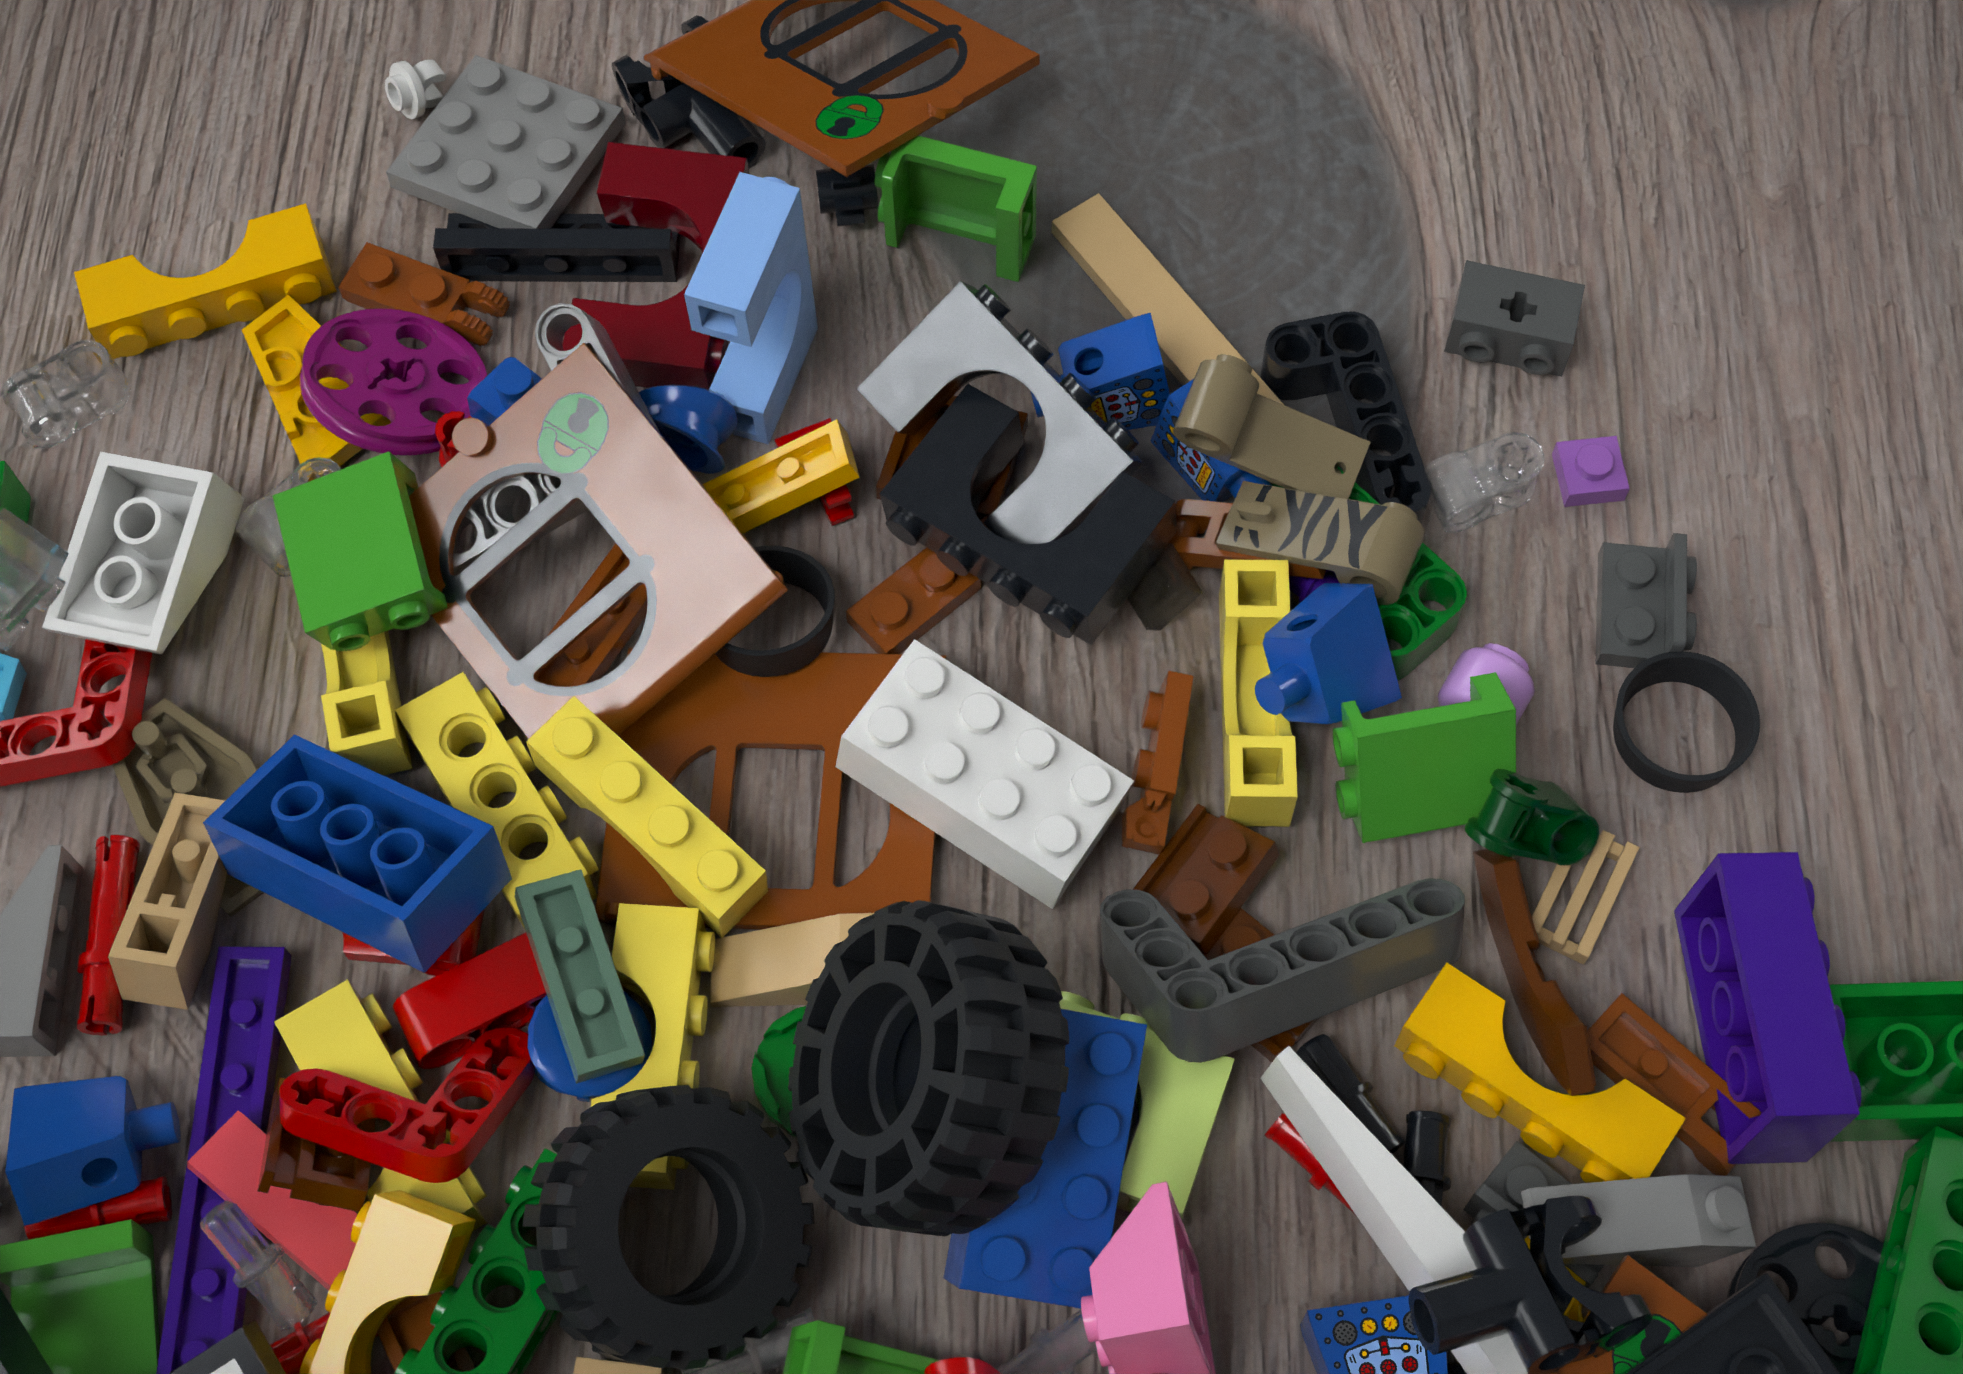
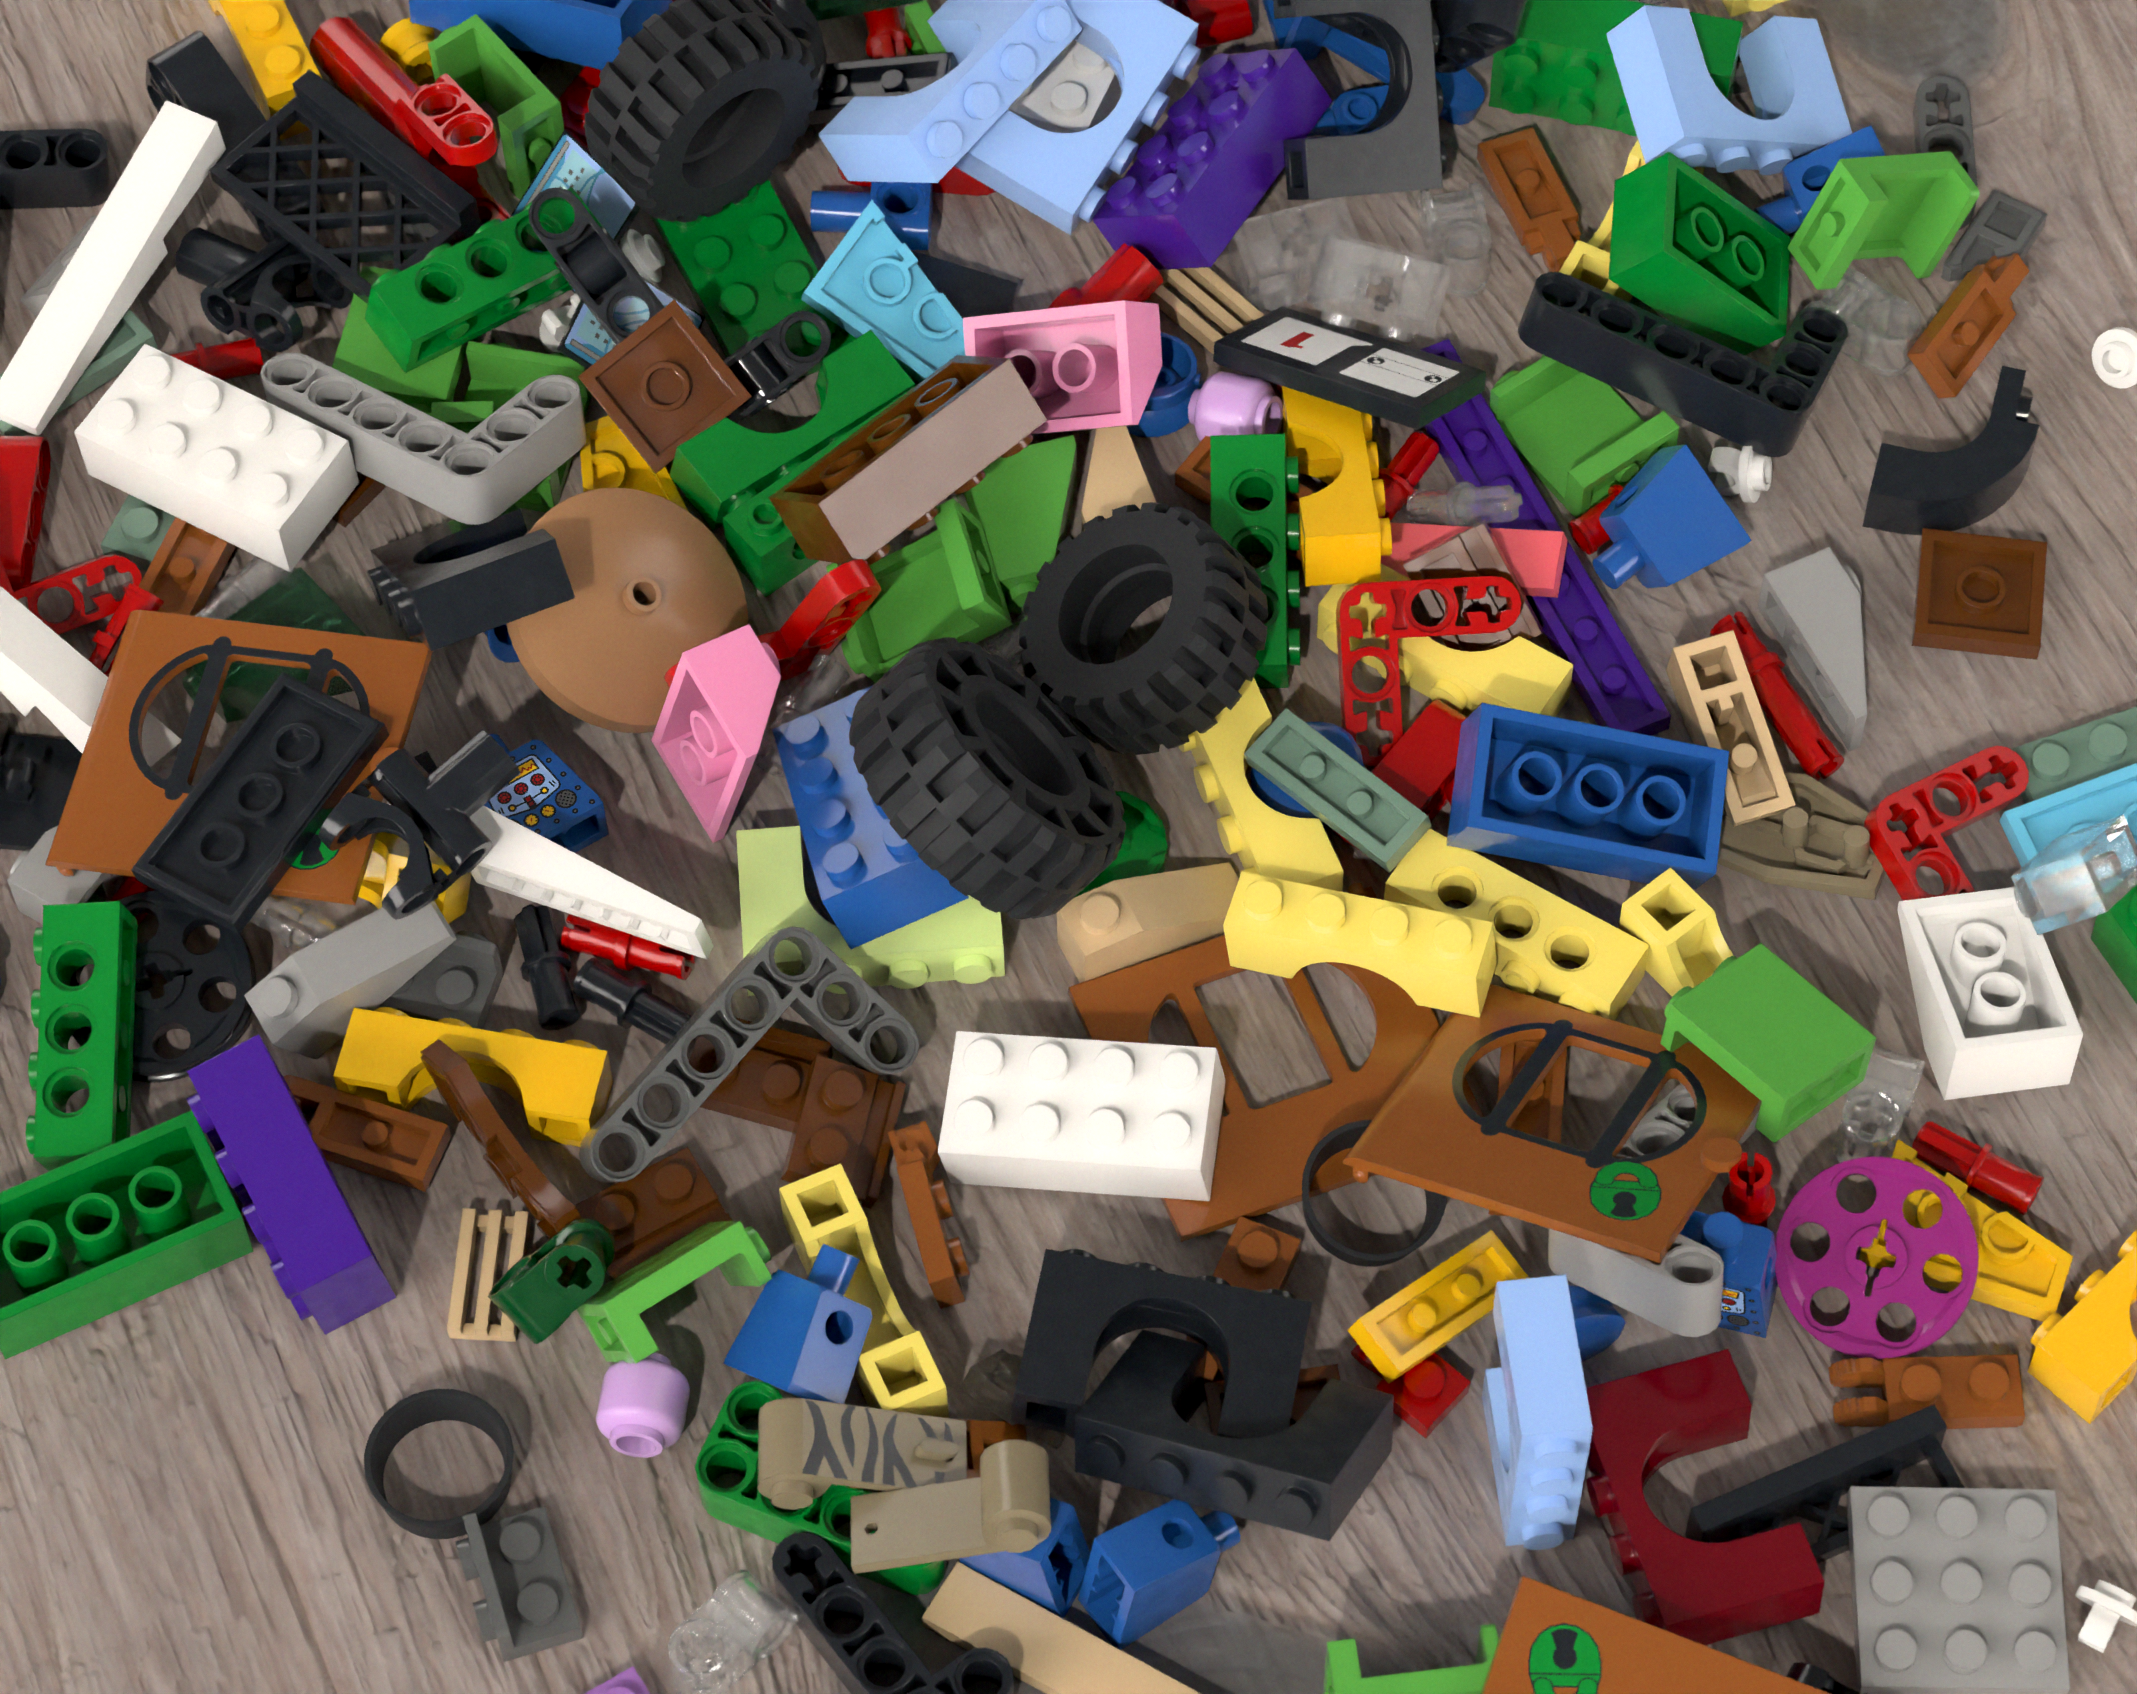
camera: 155 degrees right, 5 degrees down
none -> reddish brown plate [574,1147,733,1280]
none -> red axle [1912,1121,2044,1216]

